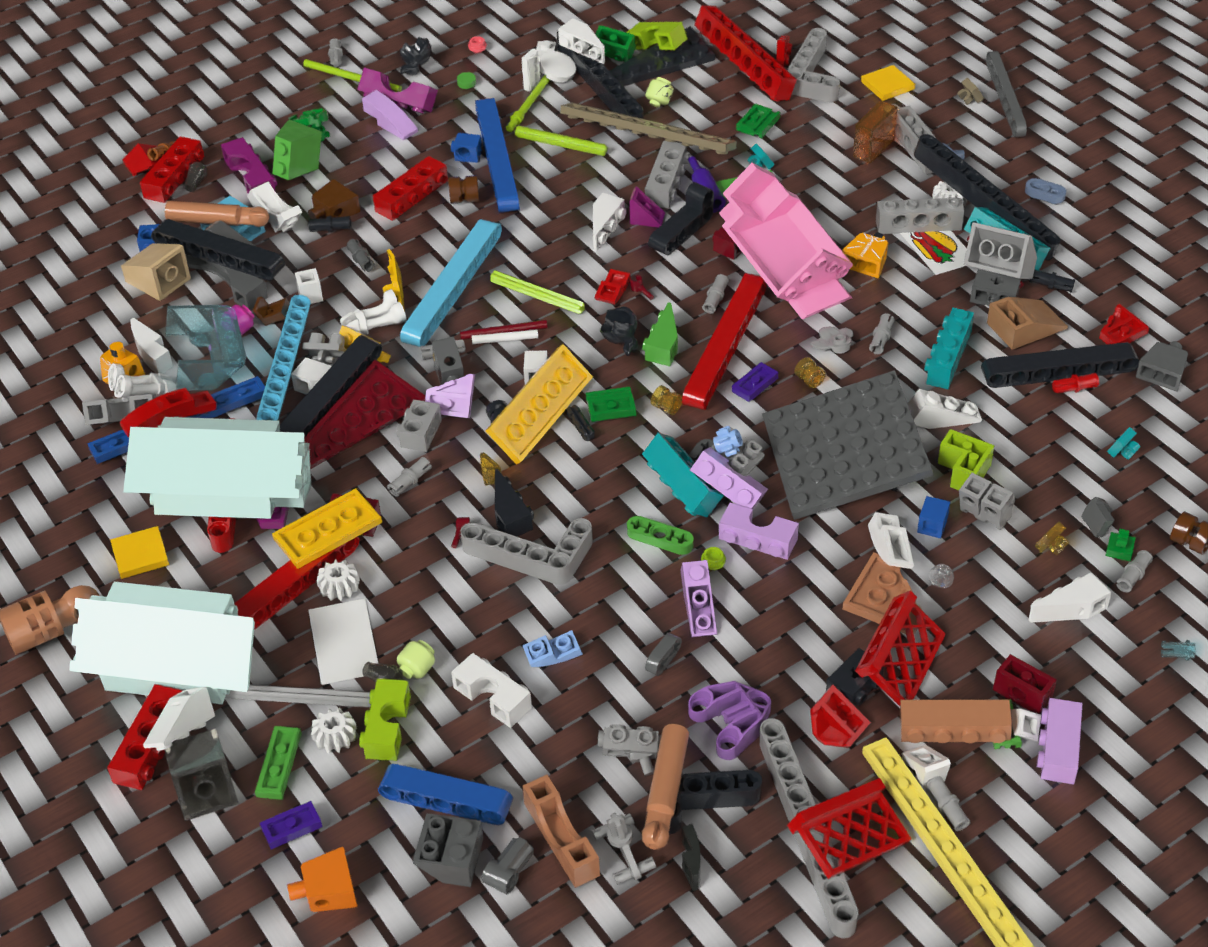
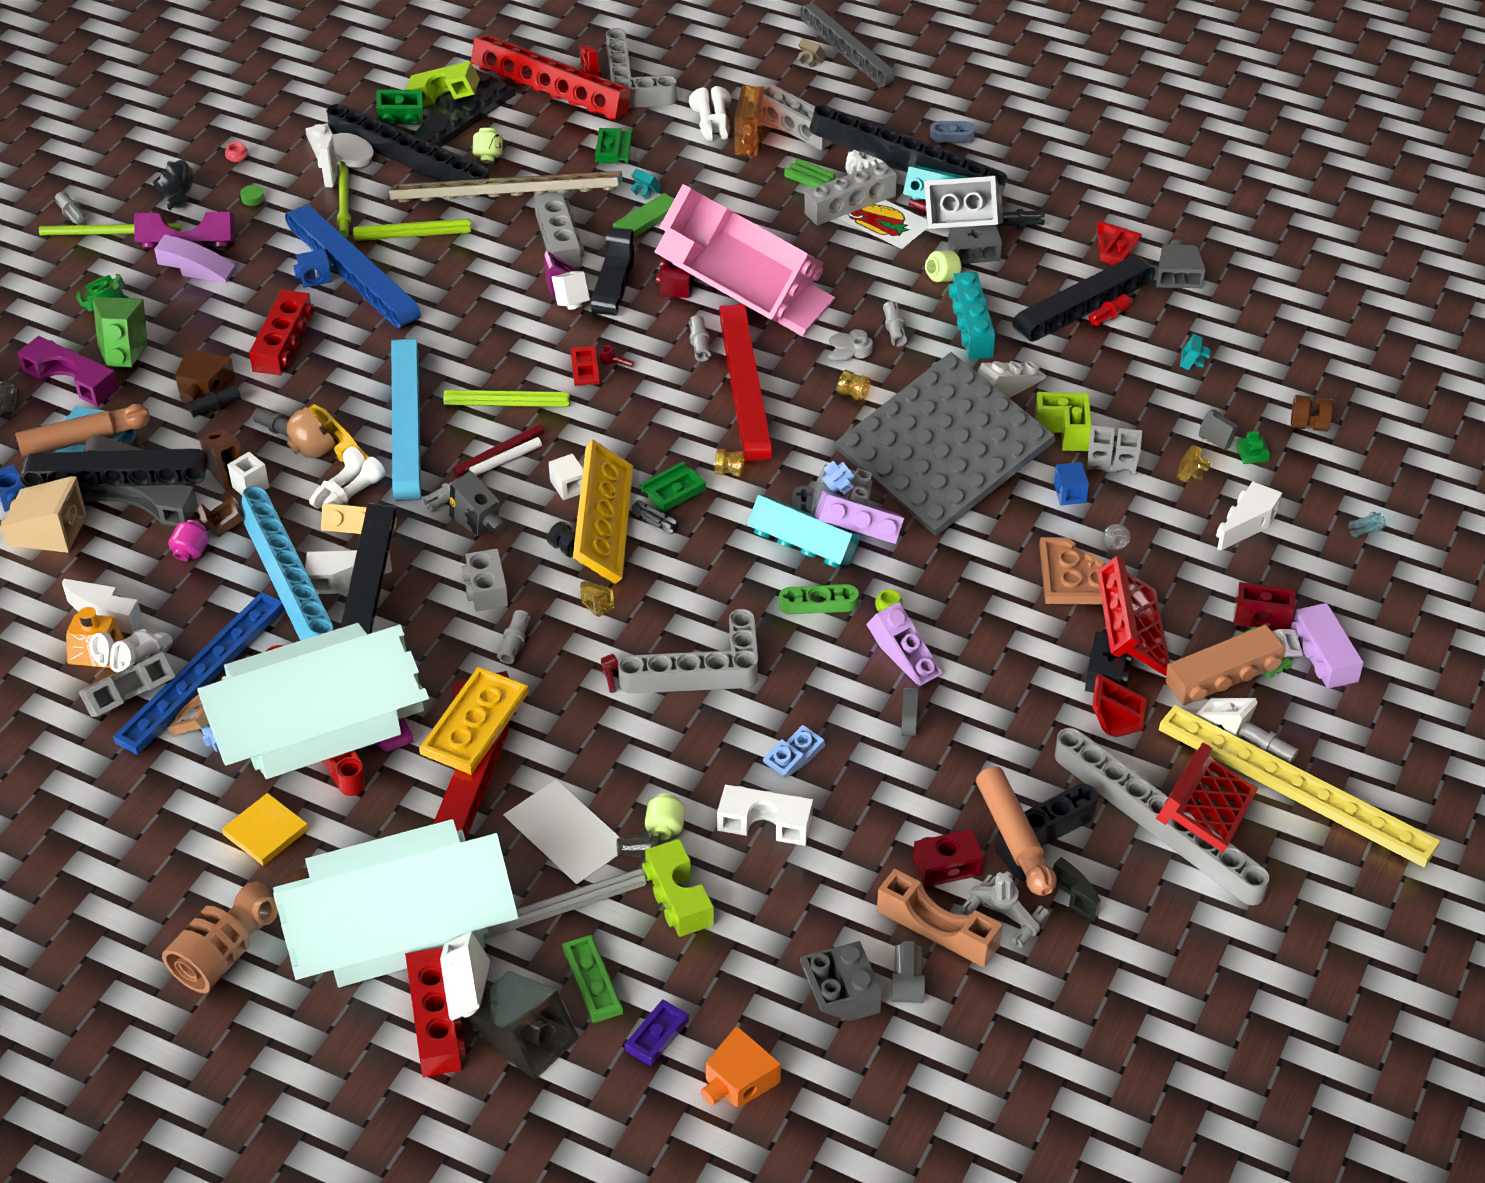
camera: 30 degrees left, 0 degrees up
red slope [120,388,216,438] -> none
clear light blue windscreen [165,305,246,391] -> none
white arch [247,182,302,233] -> none
light grey hips [302,333,346,365] -> none
dark red wing [305,360,426,469] -> none
white gear [311,708,357,754] -> none
white gear [317,559,360,601] -> none
blue beam [378,764,513,825] -> none
lavender wing [425,374,475,418] -> none
reddish brown wheel [448,175,479,204] -> none
black slope [495,469,534,537] -> none
white slope [558,18,605,64] -> none
white slope [593,193,626,251] -> none
light grey brick [598,724,661,776] -> none
black hair [600,306,638,356] -> none
bright green slope [642,302,678,366] -> none
dark purple piece [688,156,726,212] -> none
medium lavender connector [688,681,771,760] -> none
lavender arch [719,503,799,560] -> none
dark purple plate [732,362,778,402] -> none
light orange torso [842,232,888,278] -> none
yellow tile [861,65,915,101] -> none
white slope [868,512,914,569] -> none
medium nougat slope [987,297,1068,350] -> none
light grey pin [1116,550,1153,592] -> none
none -> reddish brown torso [199,429,242,491]
none -> medium nougat cylinder [286,406,336,458]
none -> white brick [552,271,590,309]
none -> white piece [689,86,731,141]
none -> bright green tile [784,158,836,188]
none -> dark red brick [913,829,984,888]
none -> yellowish green head [925,250,961,282]

